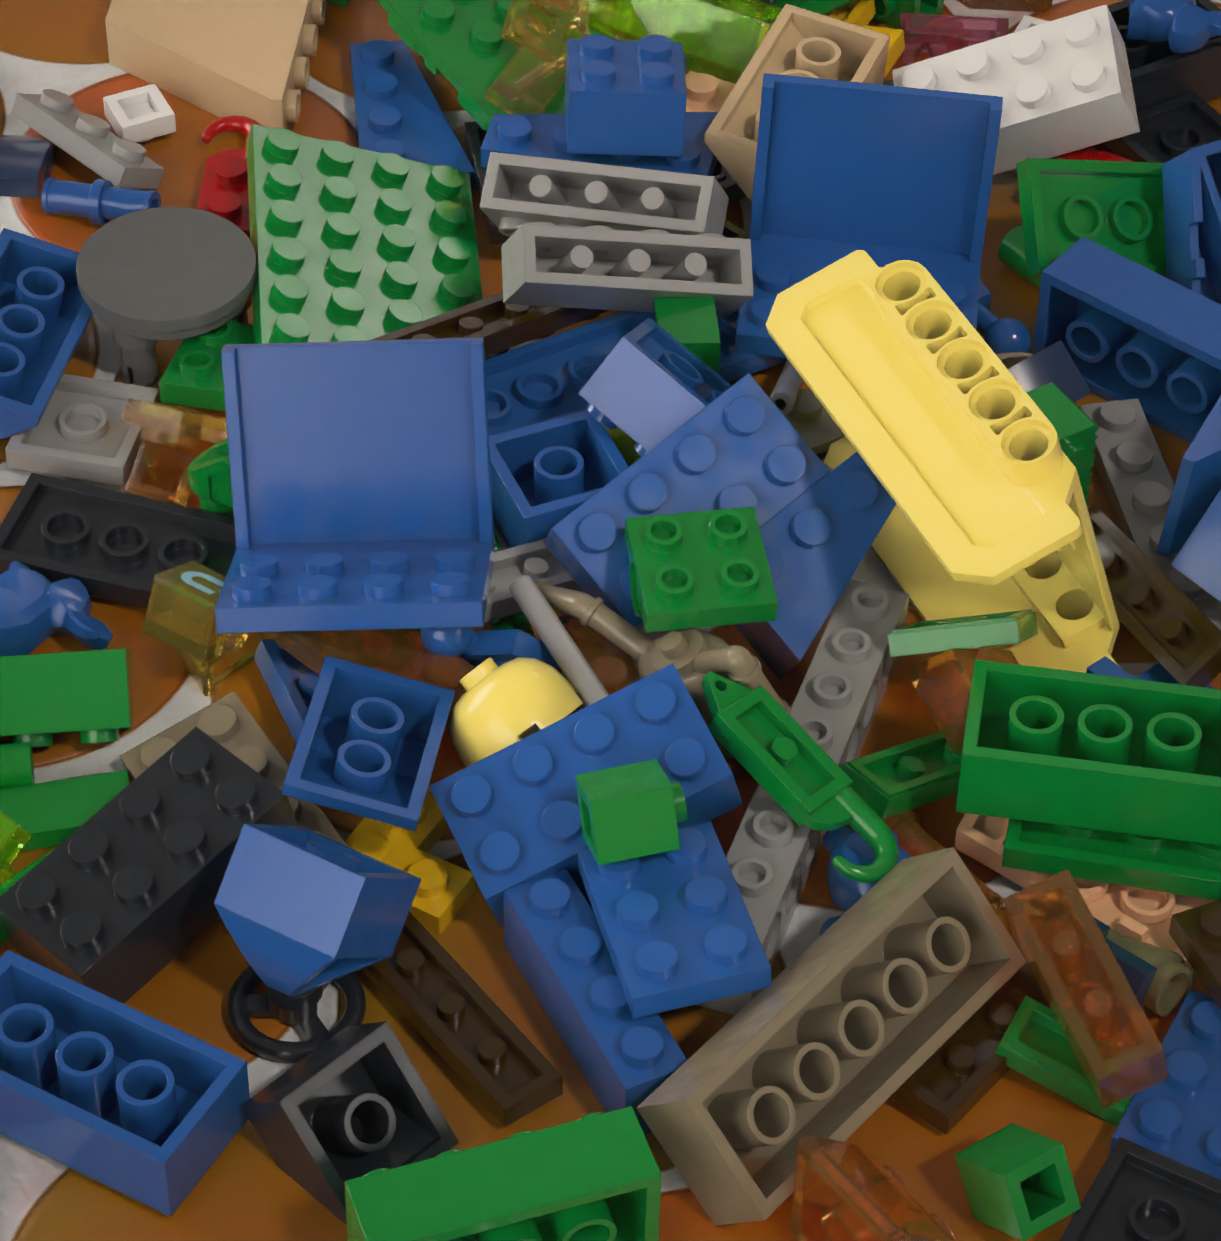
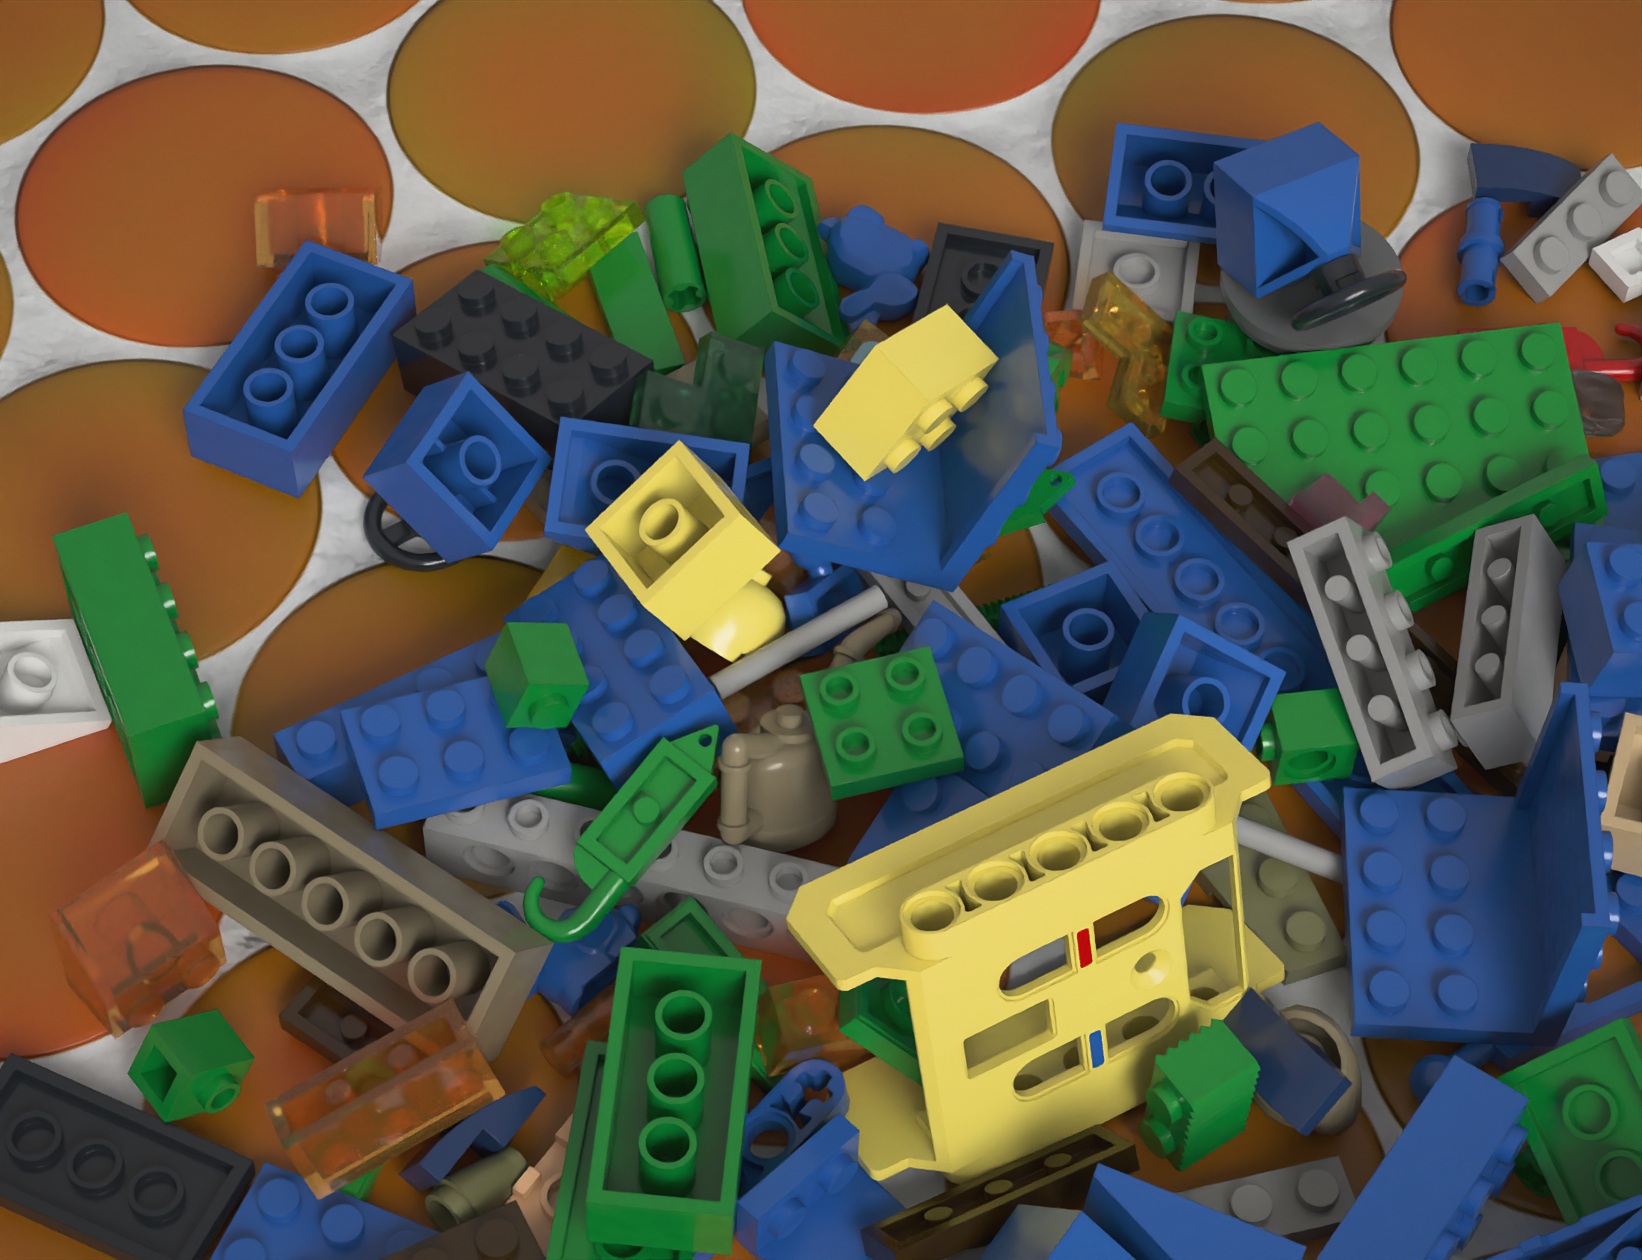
camera: 85 degrees right, 10 degrees up
black slope [241,1021,459,1225] -> none
dark brown plate [362,911,563,1127] -> none
none -> light yellow brick [584,440,781,641]
none -> clear green plate [629,331,765,464]
none -> light yellow brick [813,304,999,481]
none -> blue piece [1213,122,1407,331]
none -> panel [1288,473,1391,532]
none -> green plate [1386,453,1609,613]

